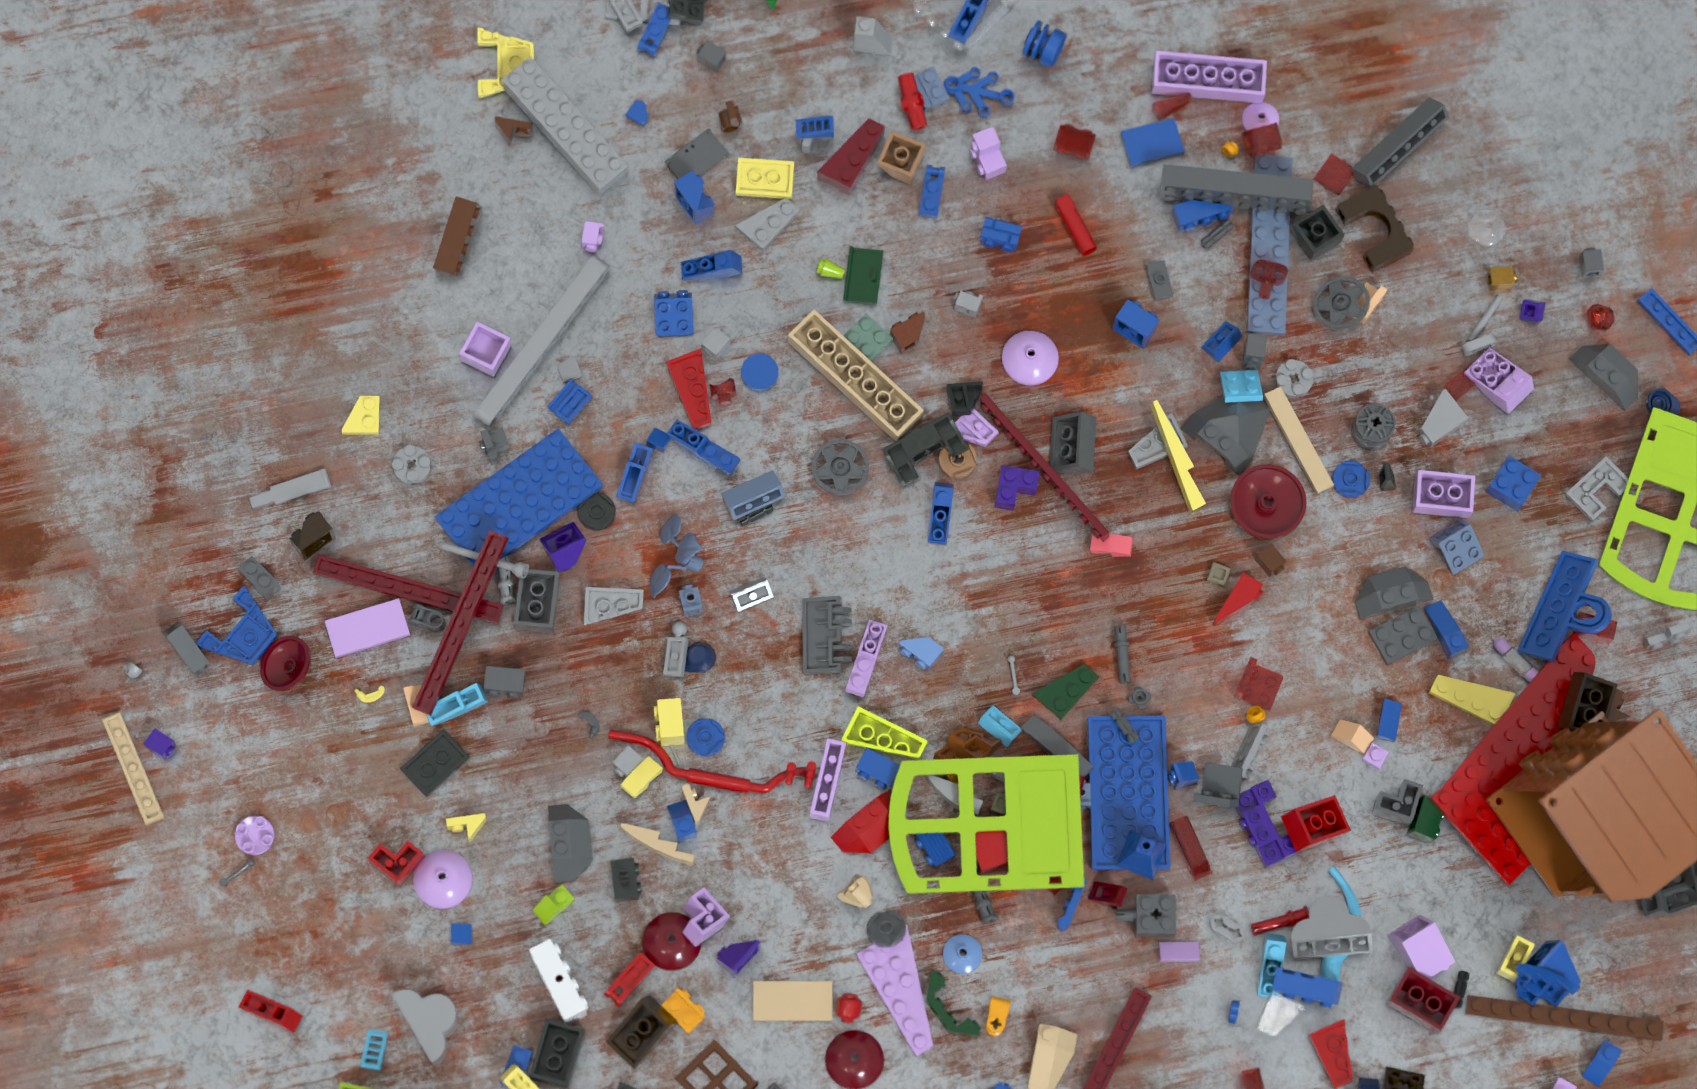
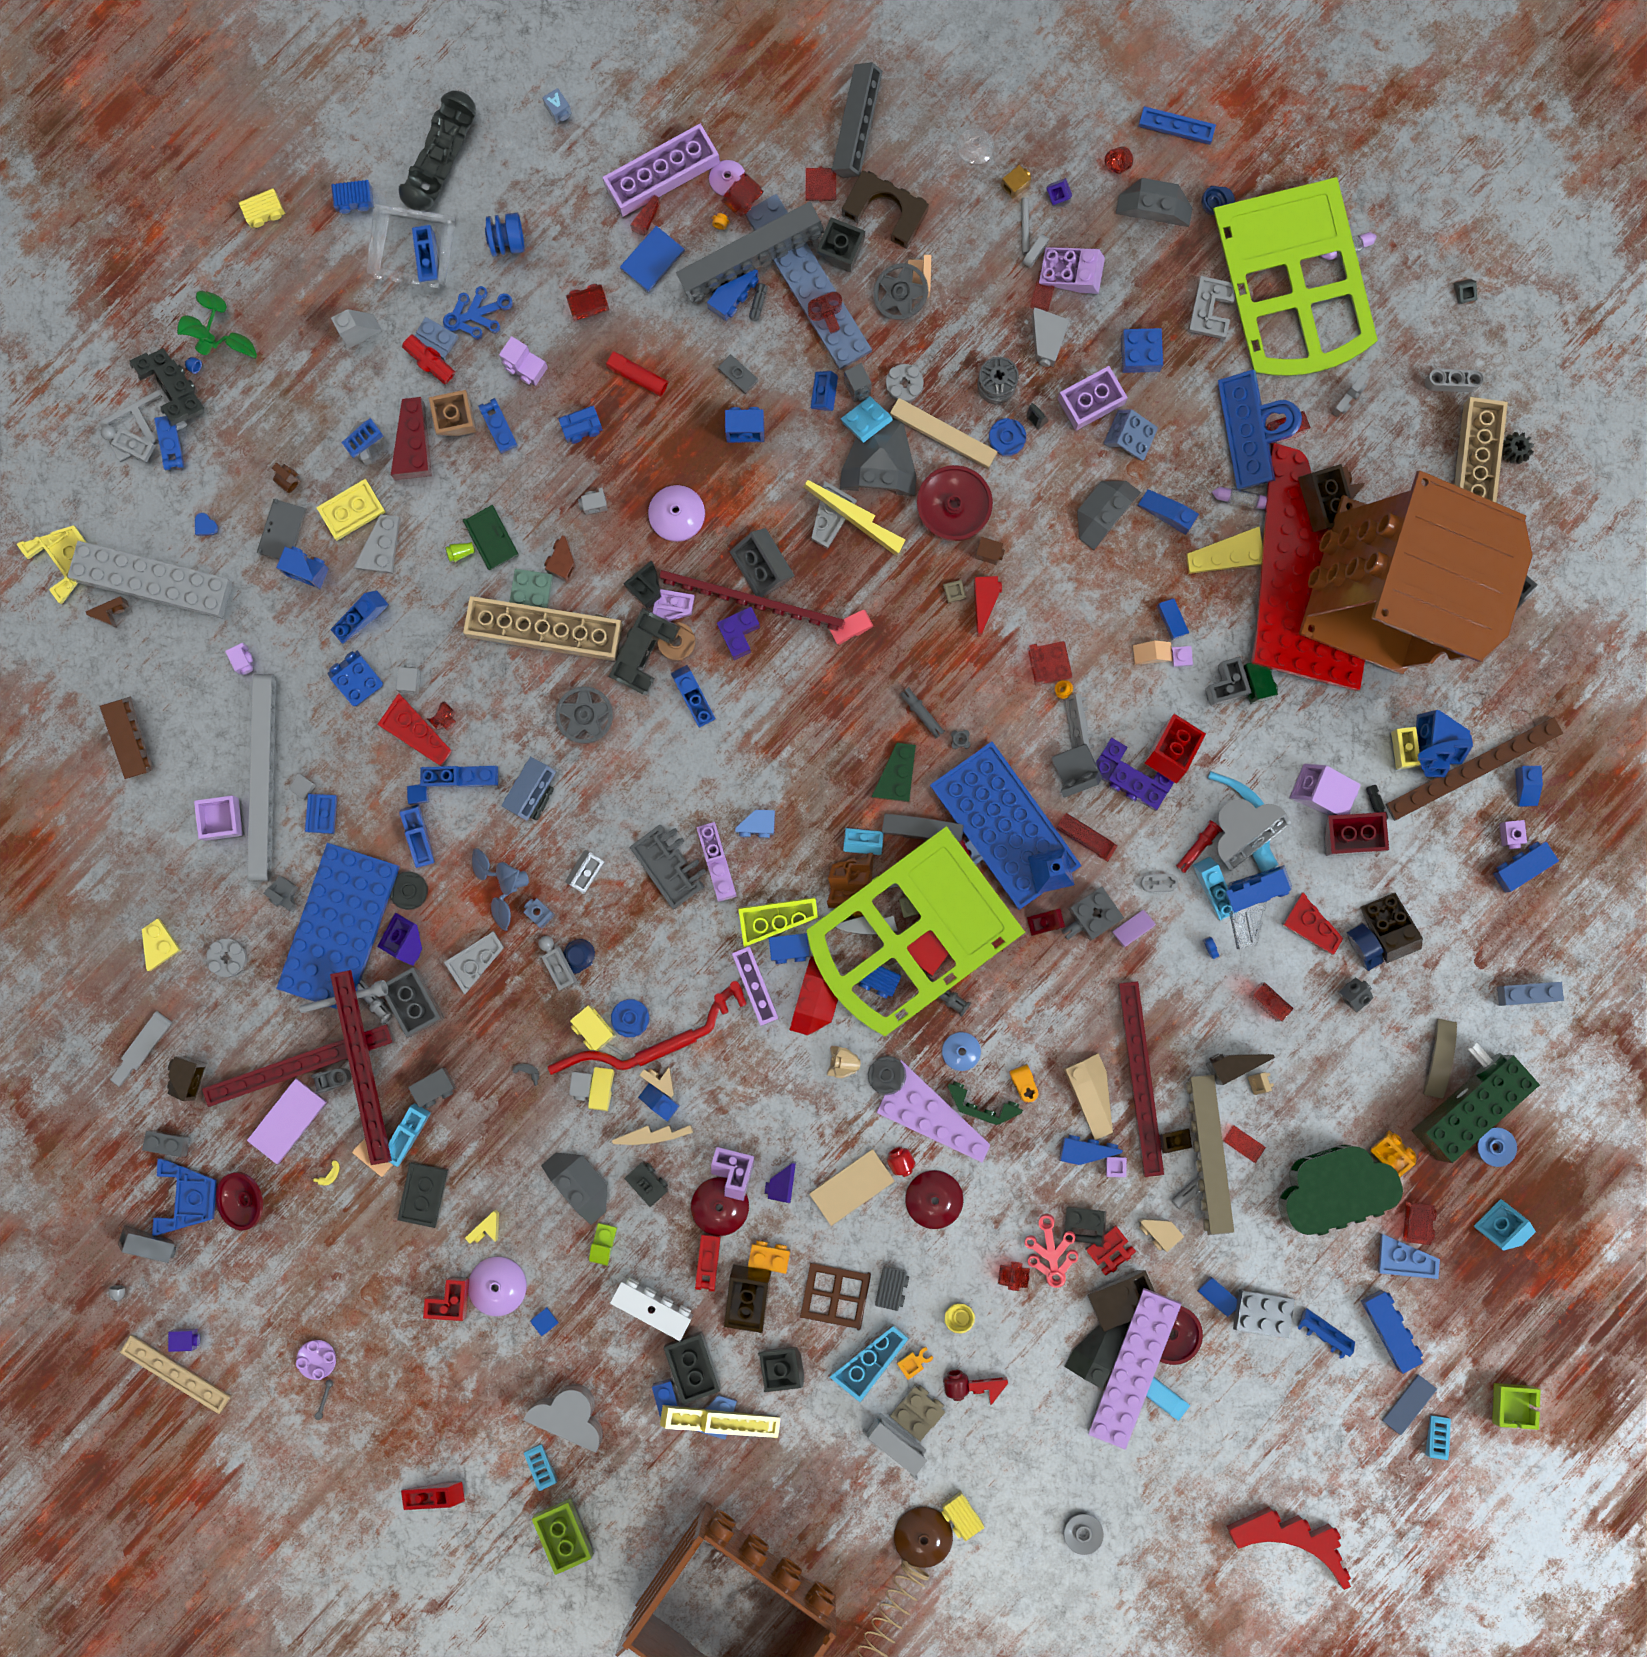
camera: 30 degrees left, 10 degrees up
dark grey brick [697,41,726,73] -> none
blue tile [741,354,778,391] -> none
light grey hinge [1008,656,1020,695] -> none
blue plate [1057,878,1087,932] -> none
dark grey axle [1110,708,1139,744] -> none
blue slope [1167,761,1199,790] -> none
dark grey plate [1368,606,1438,666] -> none
dark grey brick [1579,248,1604,278] -> none

